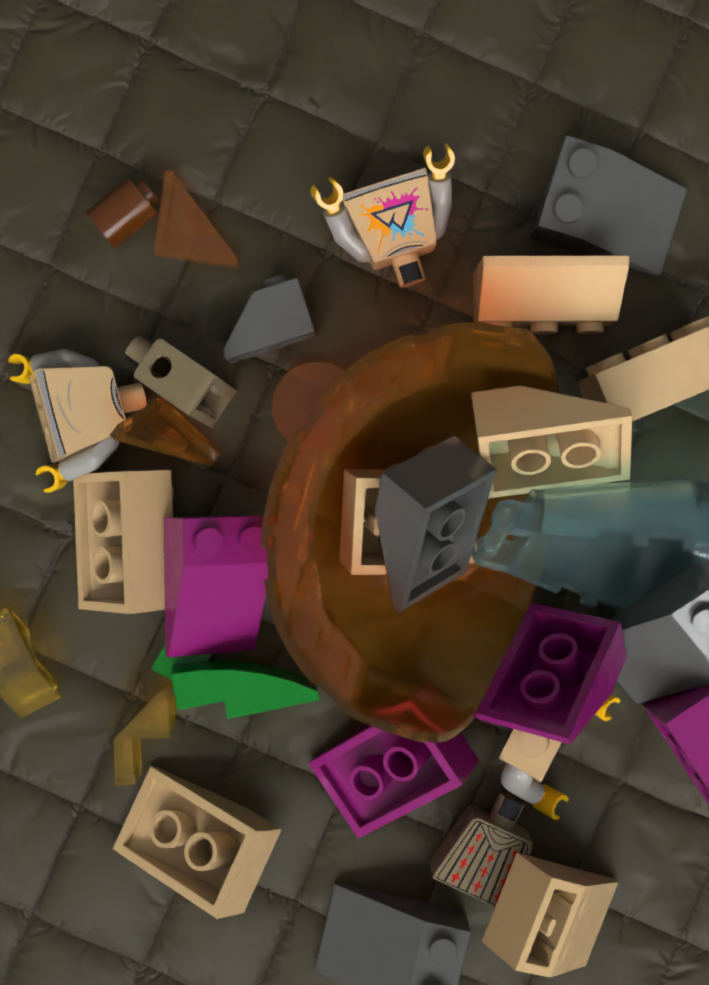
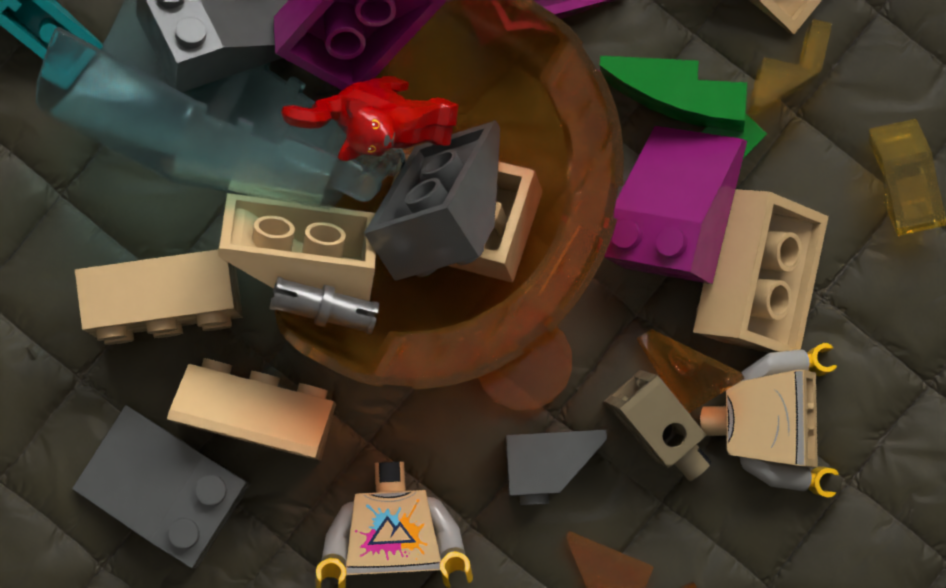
camera: 170 degrees left, 5 degrees down
none -> flat silver pin [270,277,379,334]
none -> red animal [281,76,459,161]

